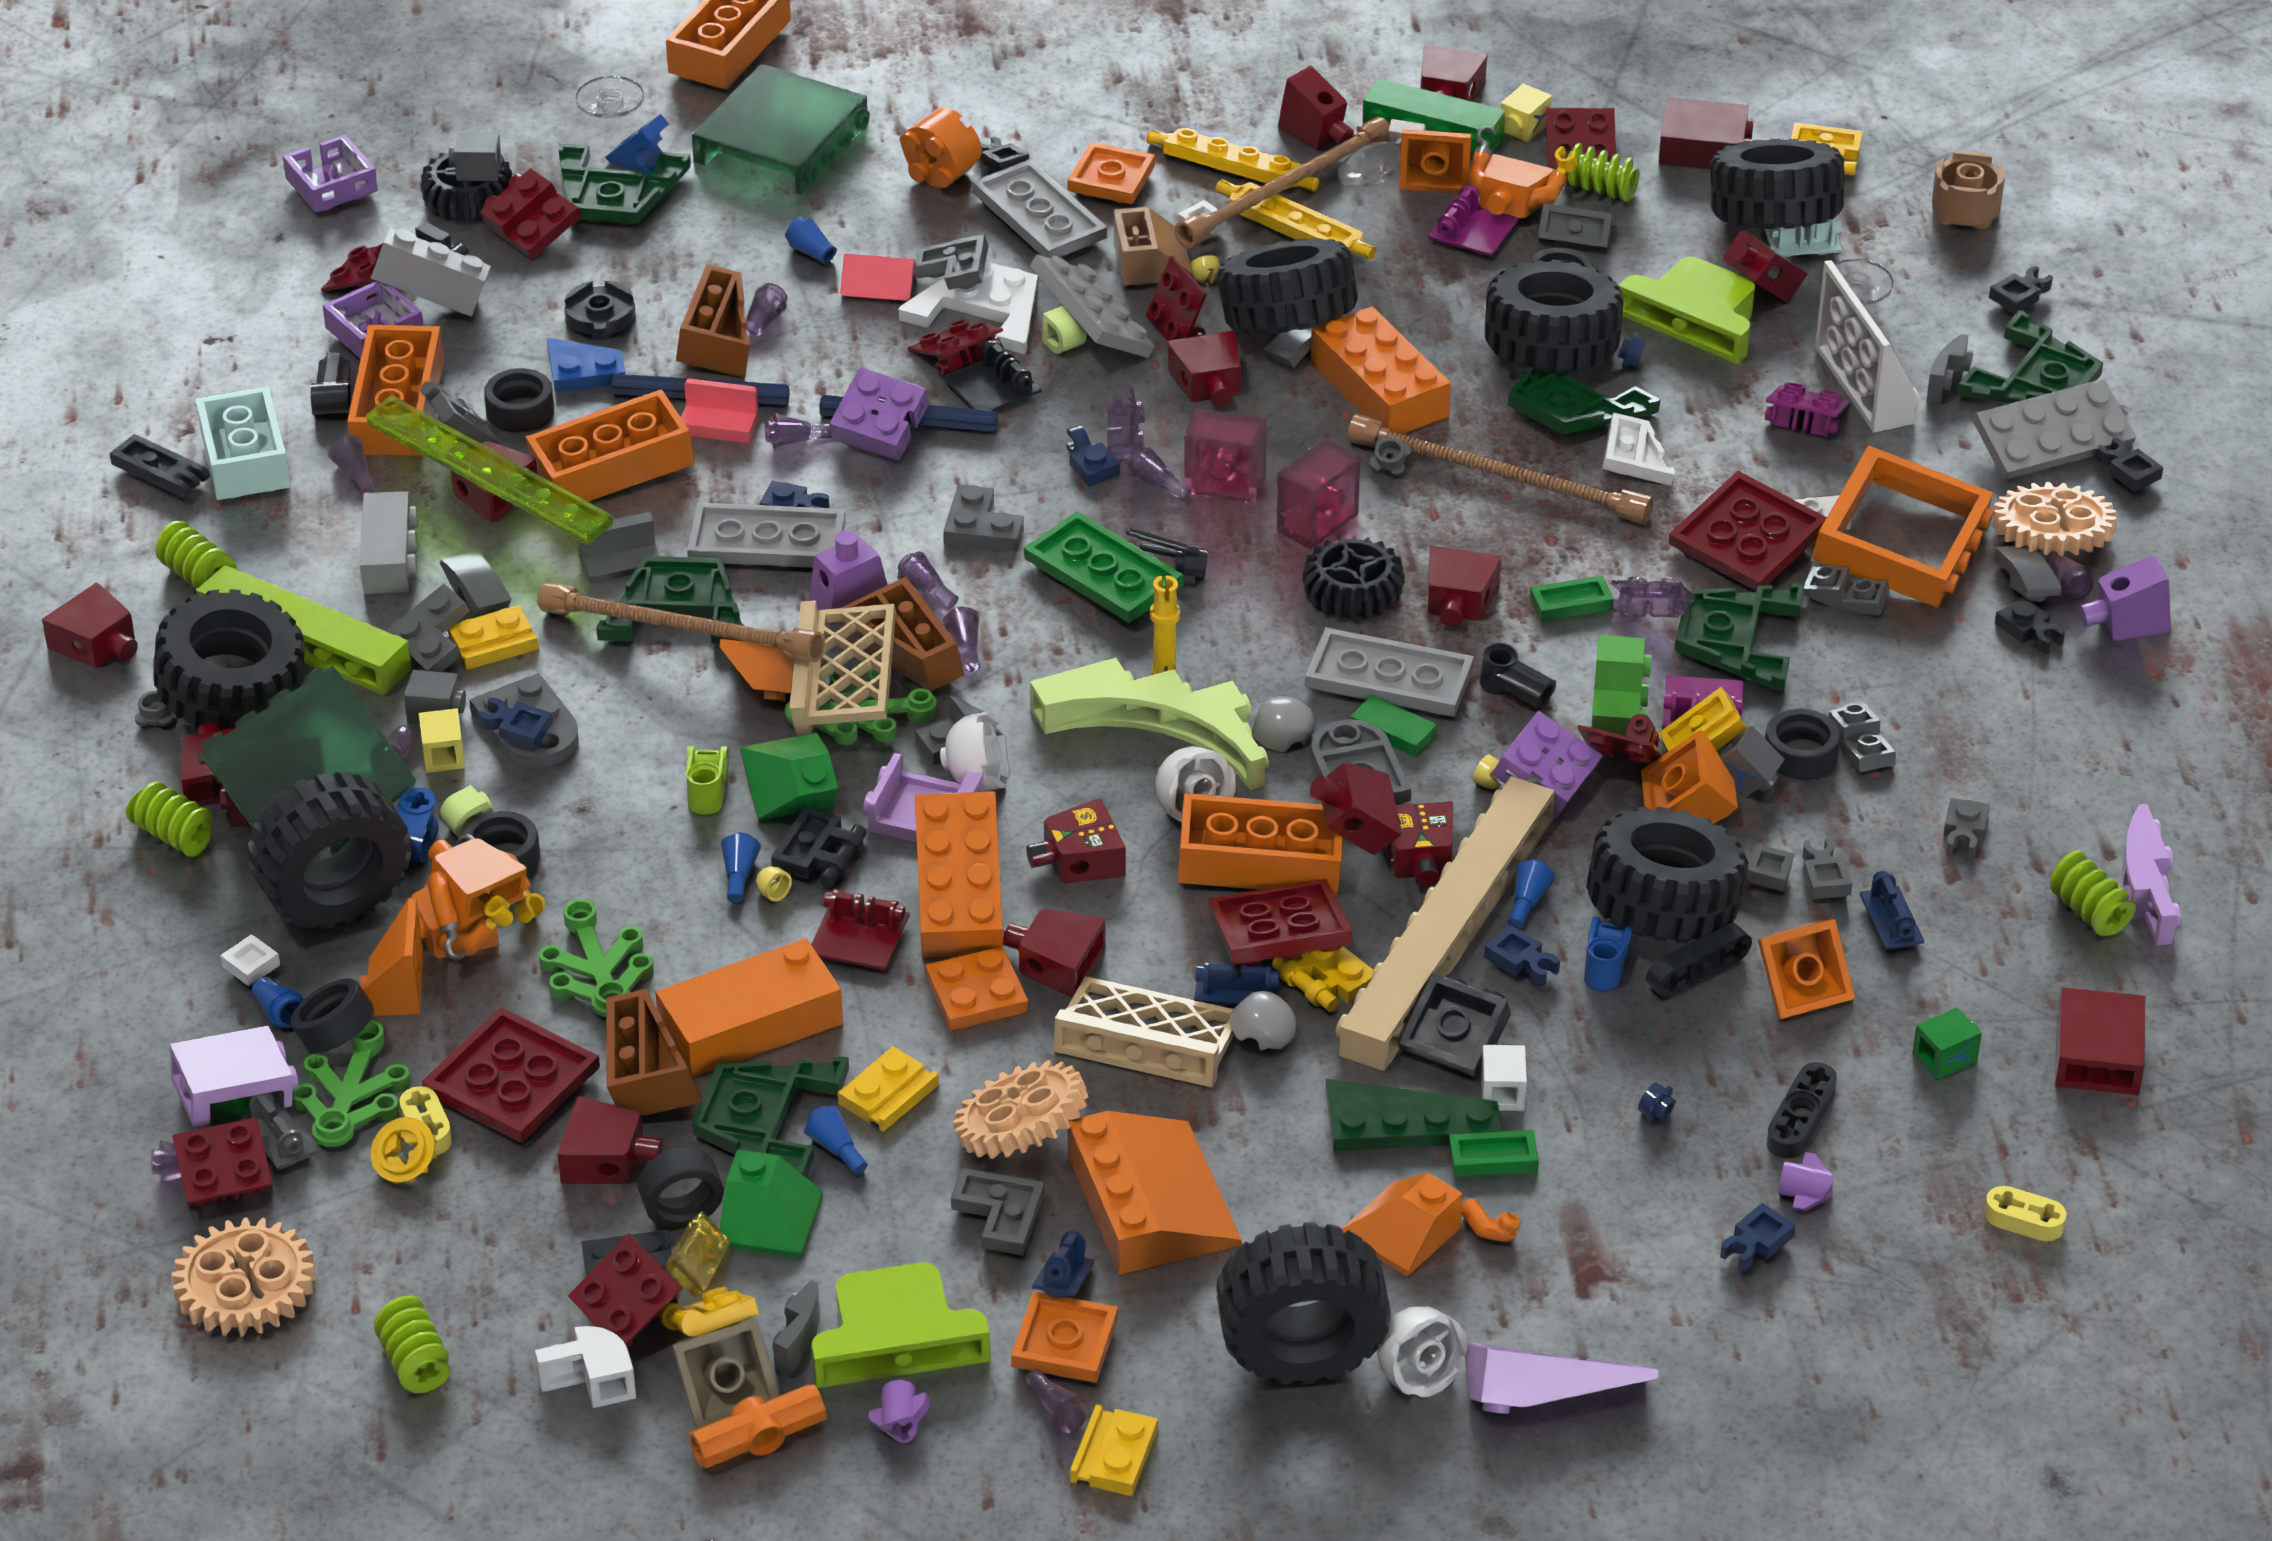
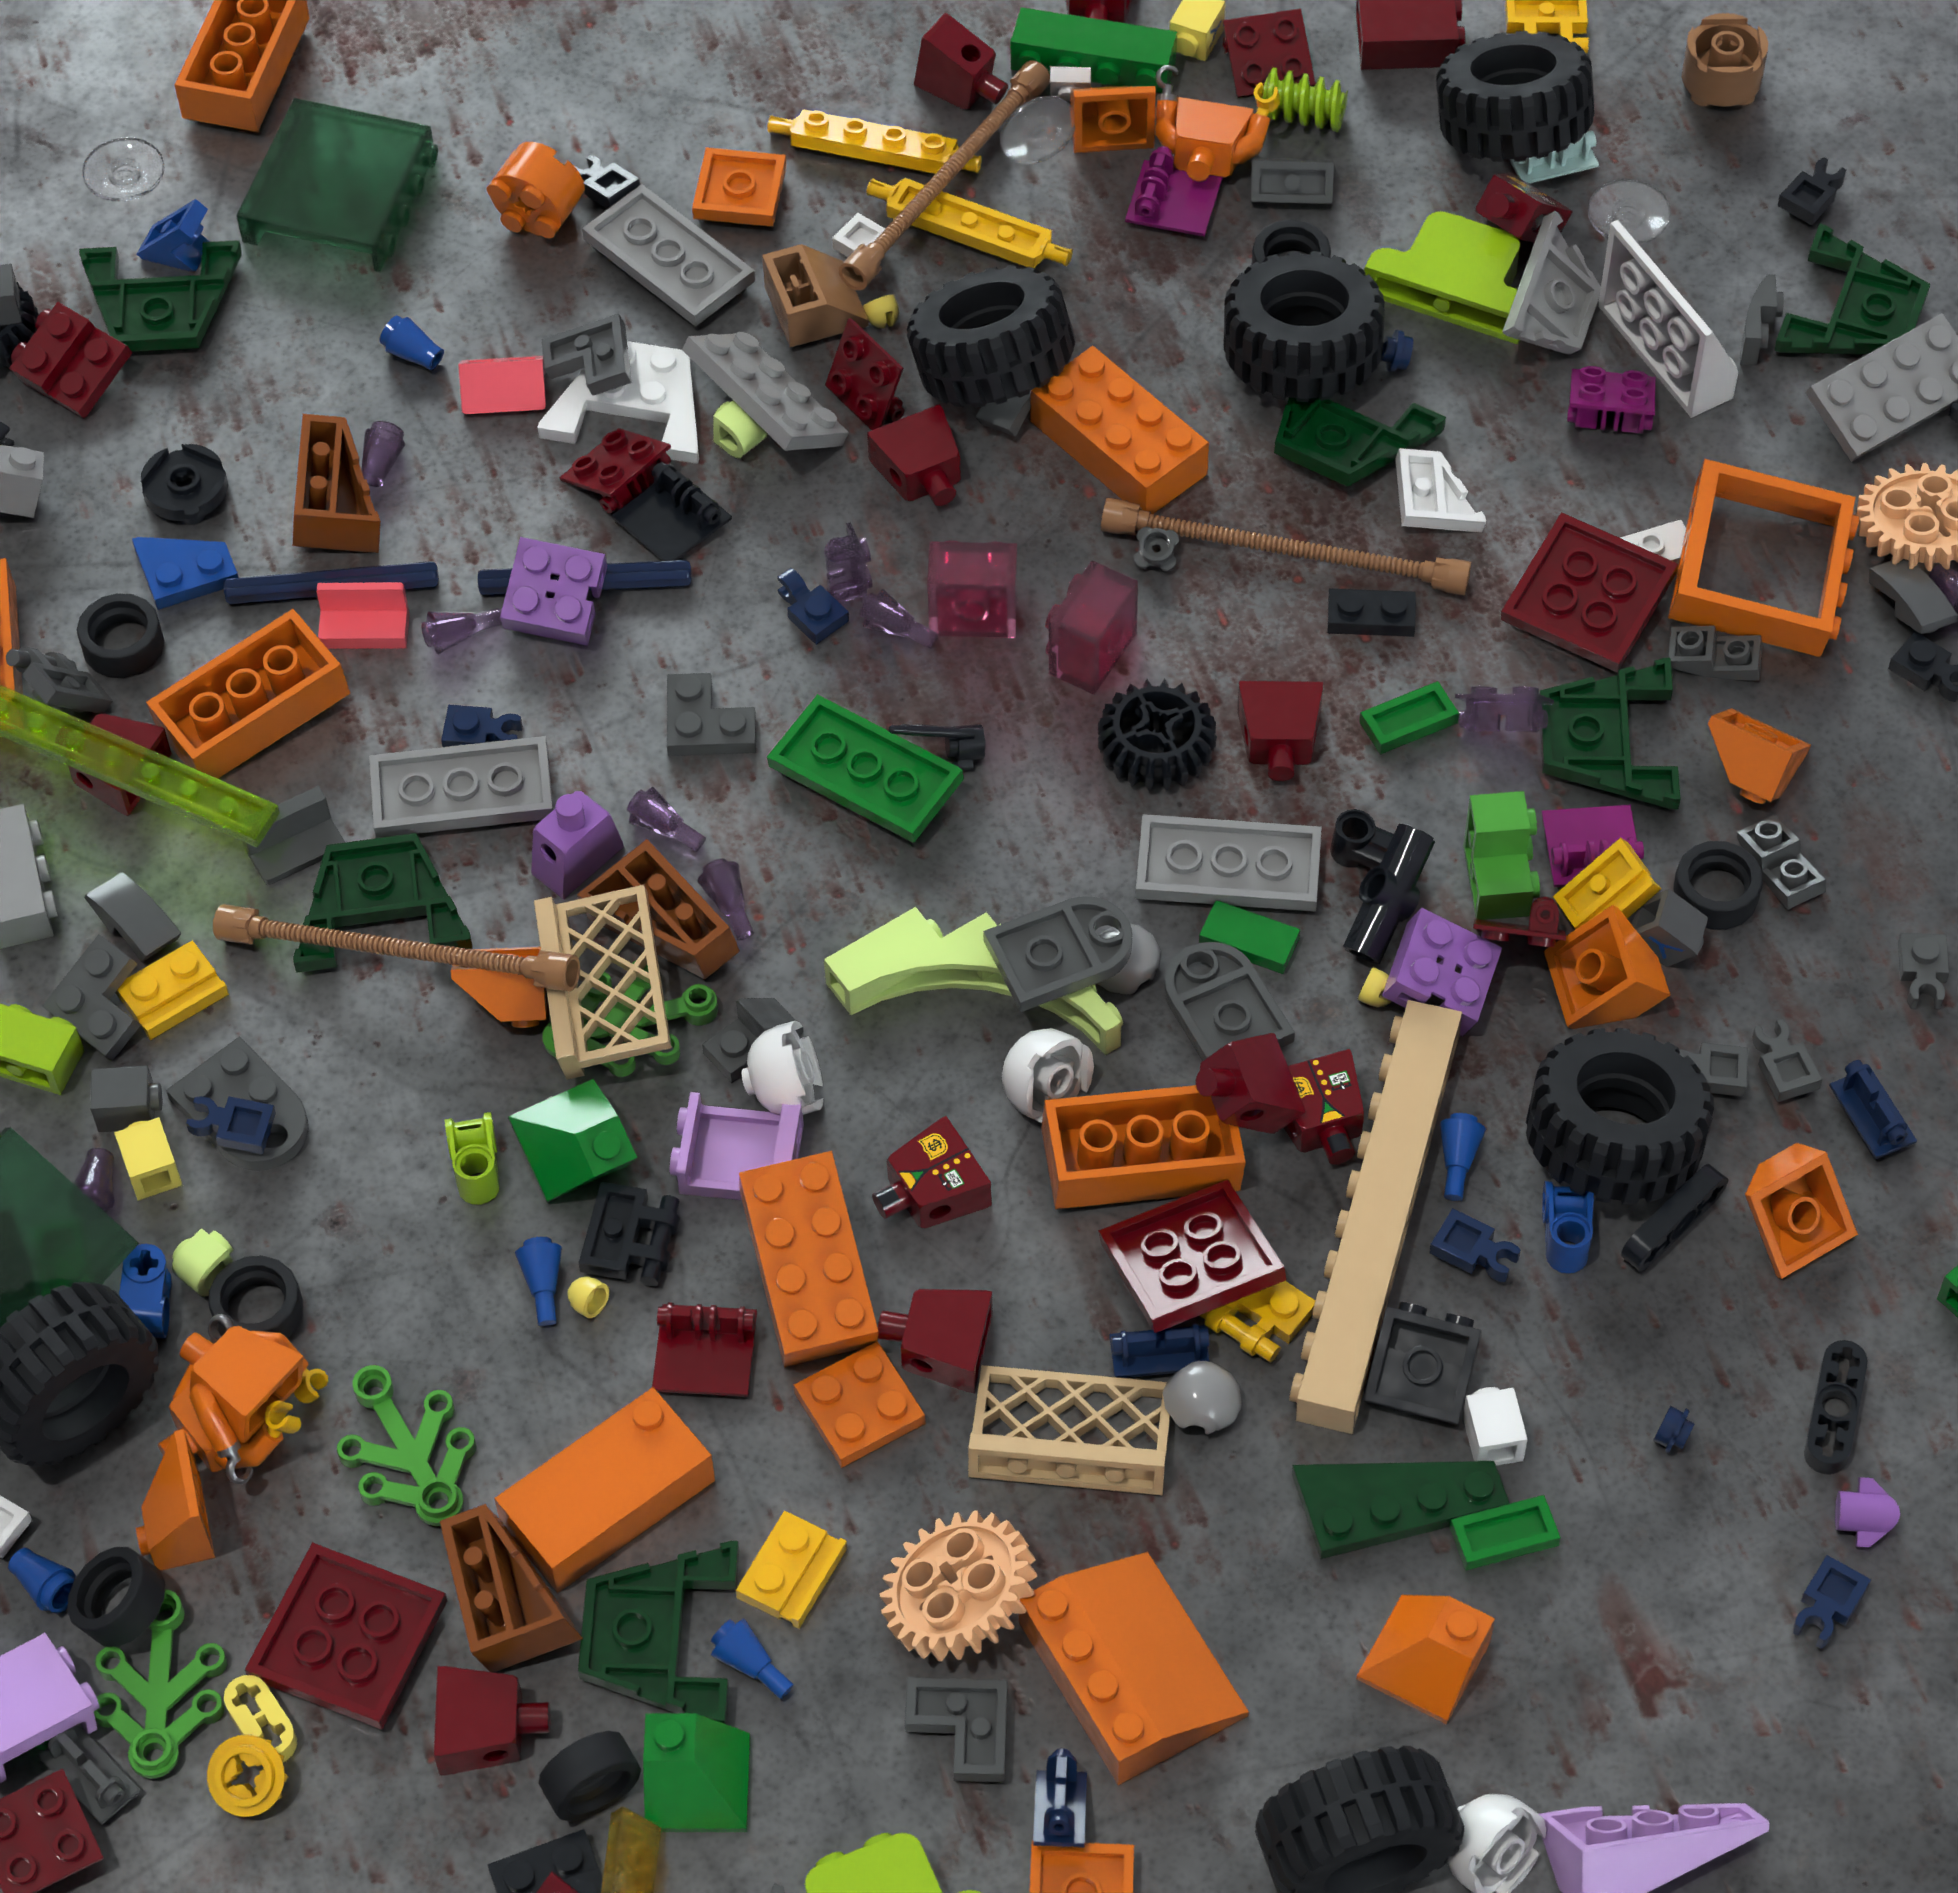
camera: 10 degrees left, 15 degrees up
yellow pin [1150,576,1180,675] -> none
orange arm [1461,1199,1521,1242] -> none
none -> dark grey plate [983,896,1132,1012]
none -> black plate [1327,588,1416,637]
none -> black piece [1343,824,1435,964]
none -> light grey wing [1502,211,1601,355]
none -> orange slope [1708,708,1811,804]

